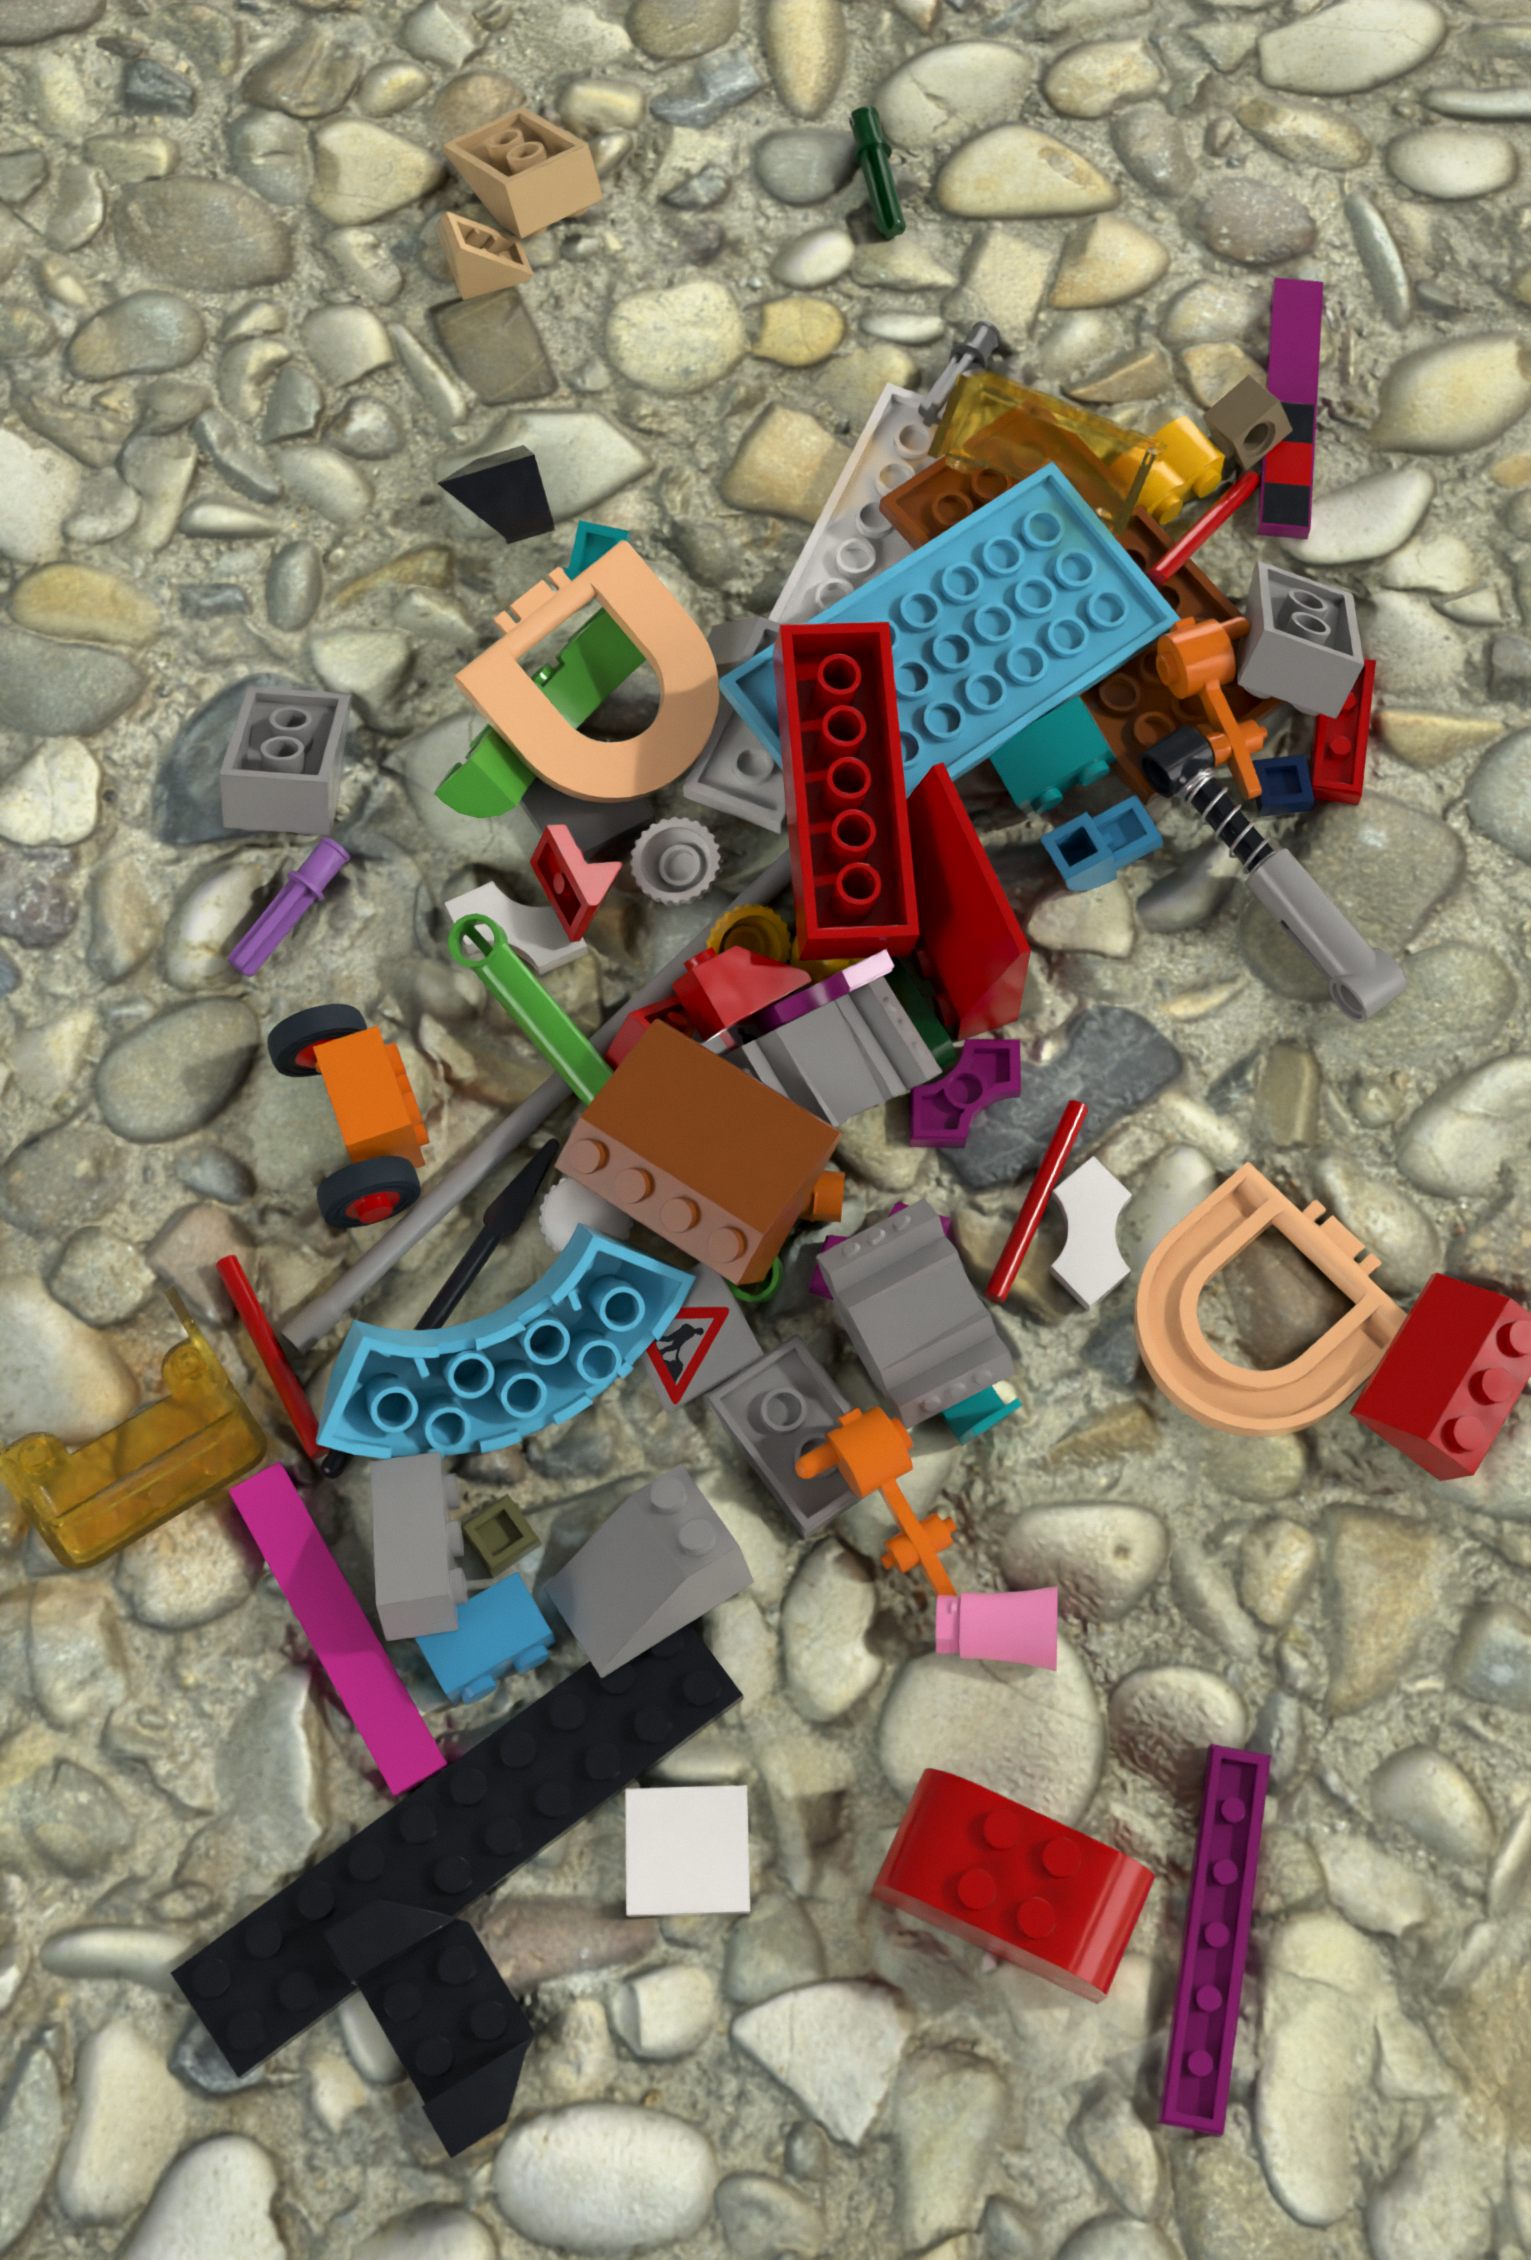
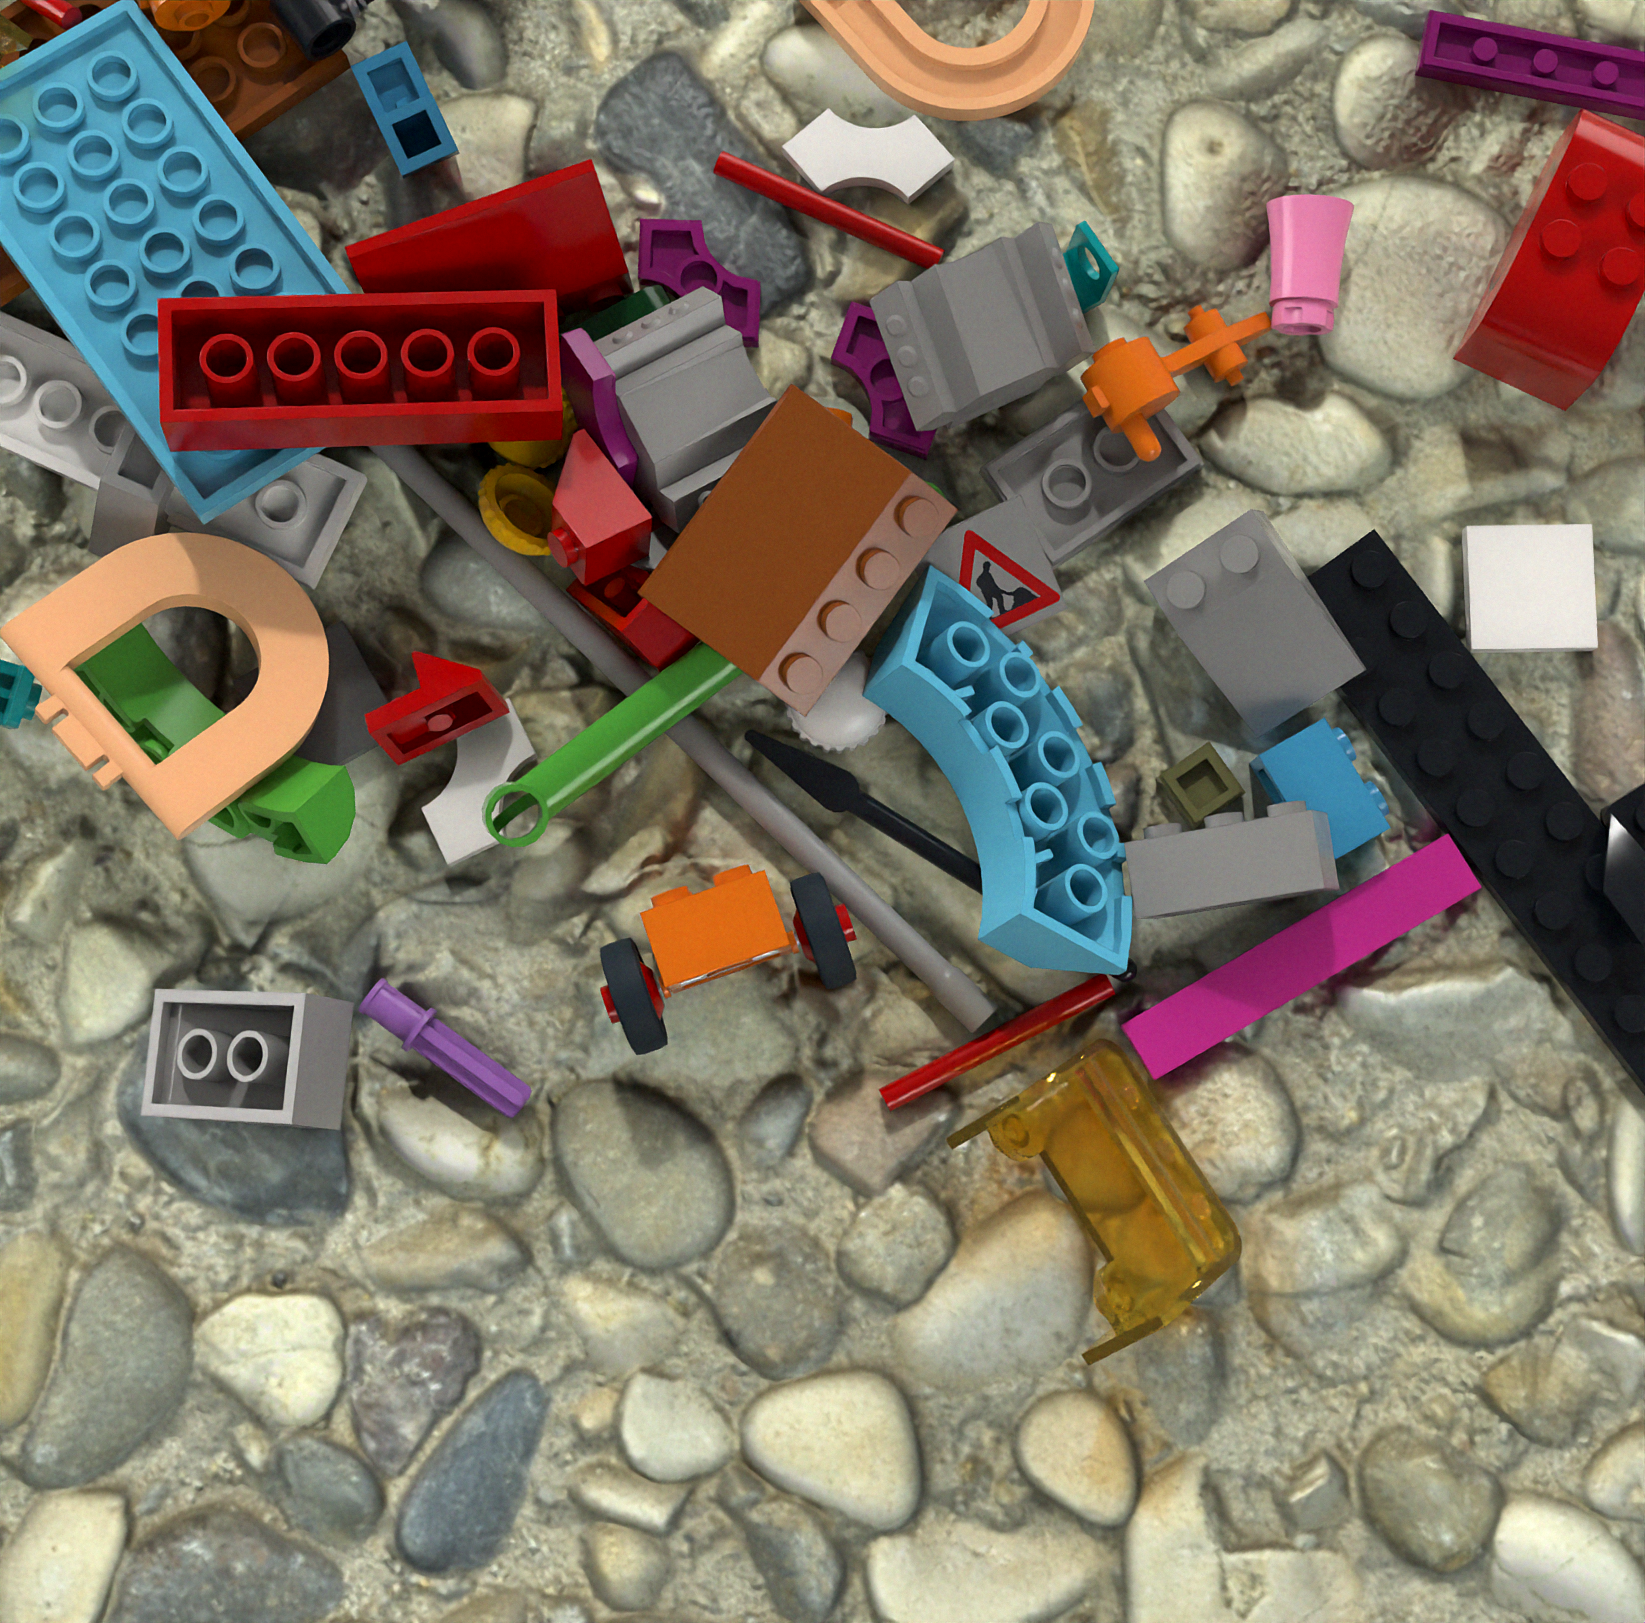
camera: 85 degrees left, 15 degrees up
white hat [630,817,723,906] -> none
teal brick [989,695,1118,815] -> none

